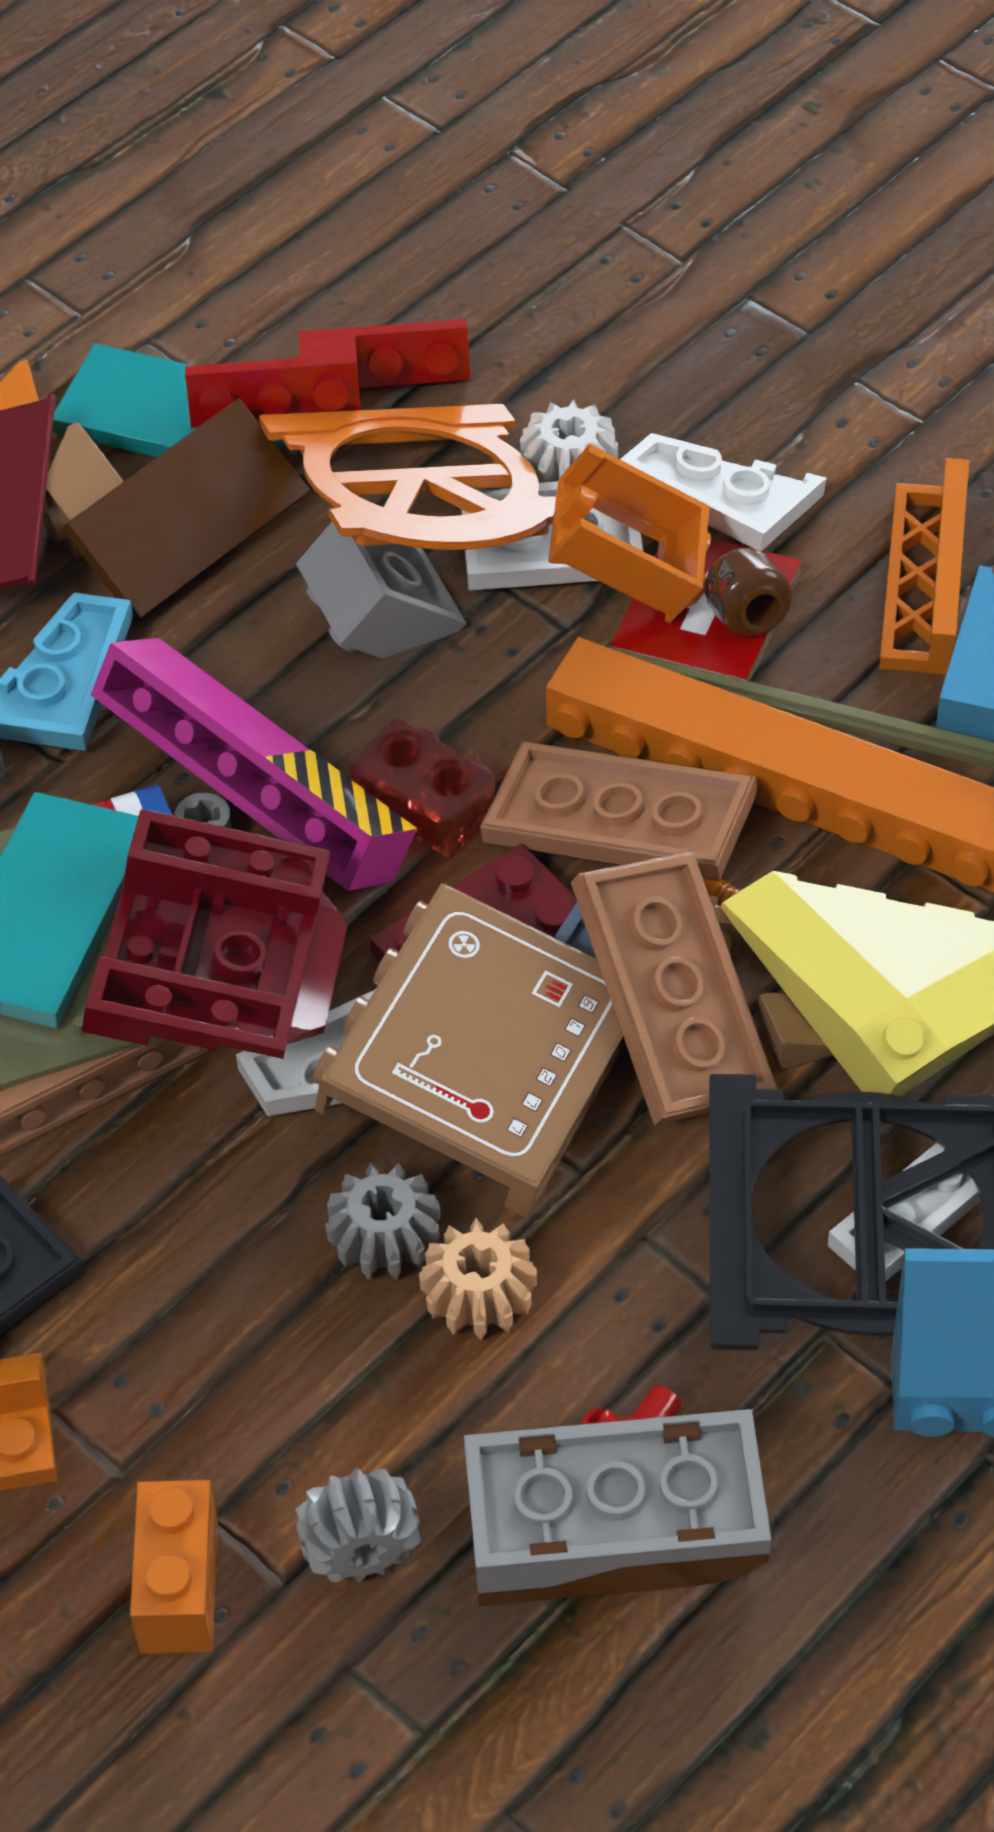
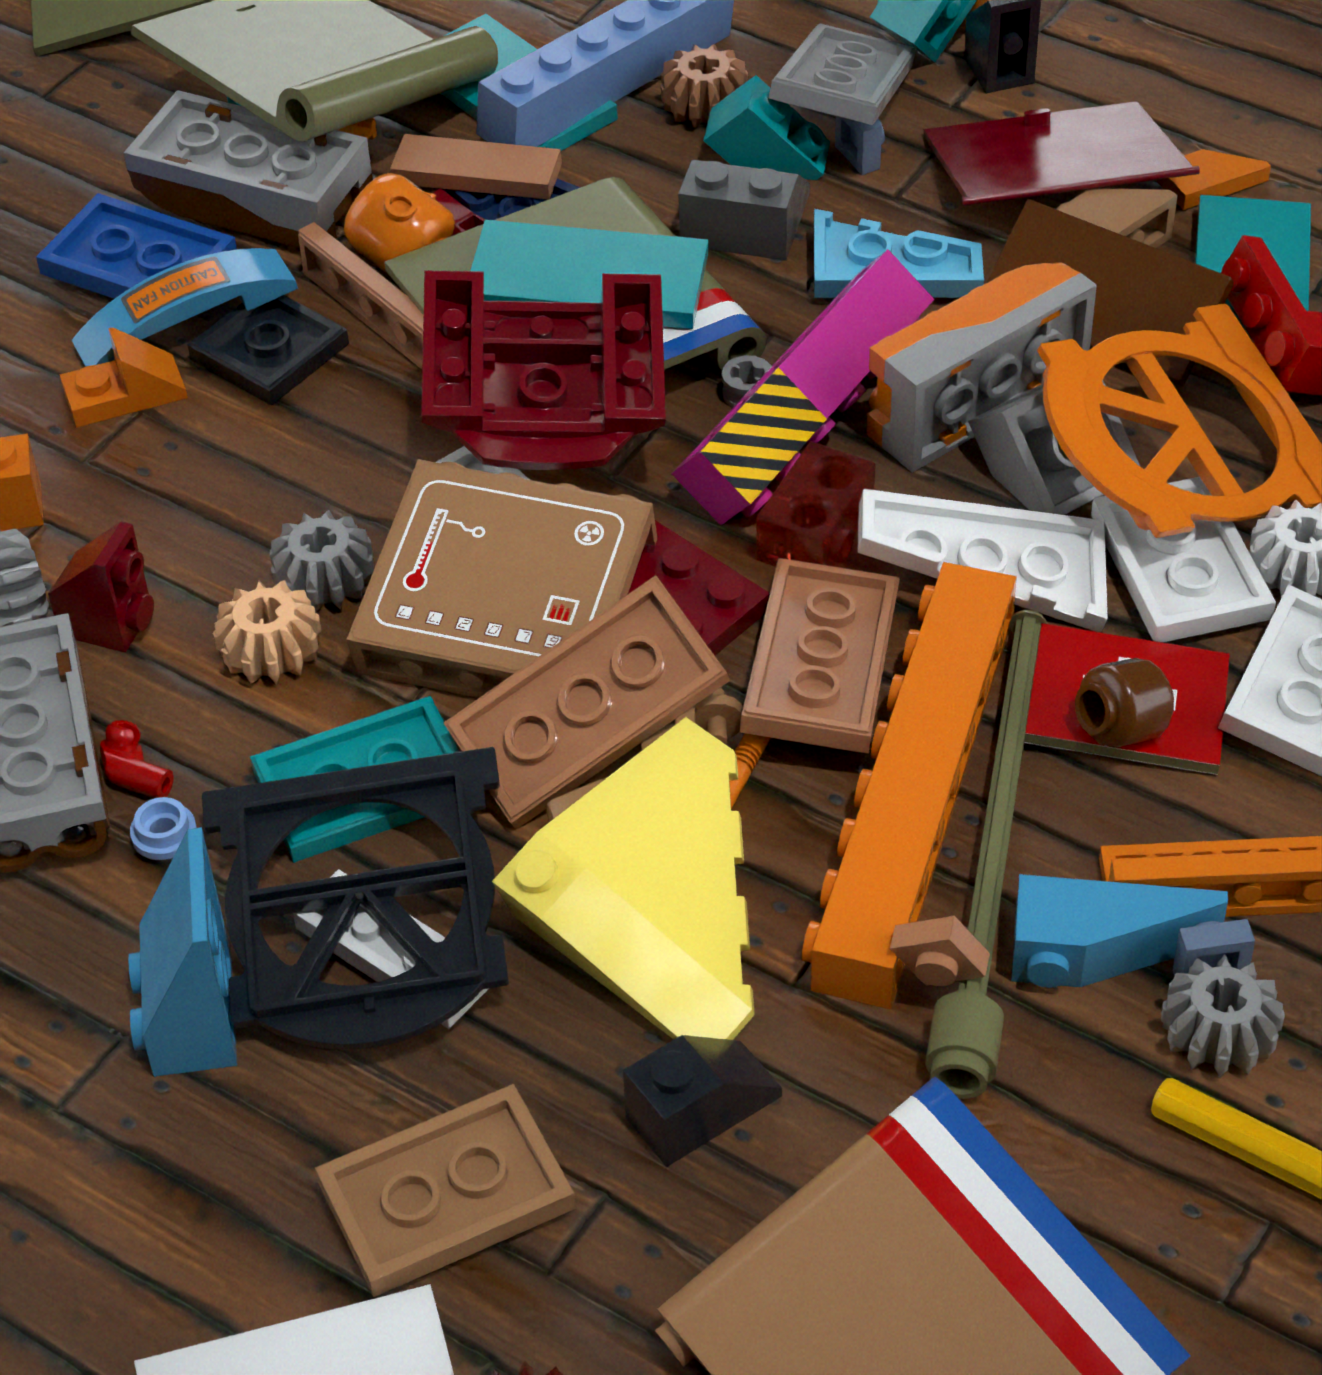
camera: 80 degrees right, 5 degrees down
orange window [548,444,711,623] -> none
none -> dark red slope [48,521,154,653]
none -> light blue plate [130,797,197,860]
none -> teal tile [250,696,459,863]
none -> white wing [858,489,1108,633]
none -> light grey piece [867,262,1097,473]

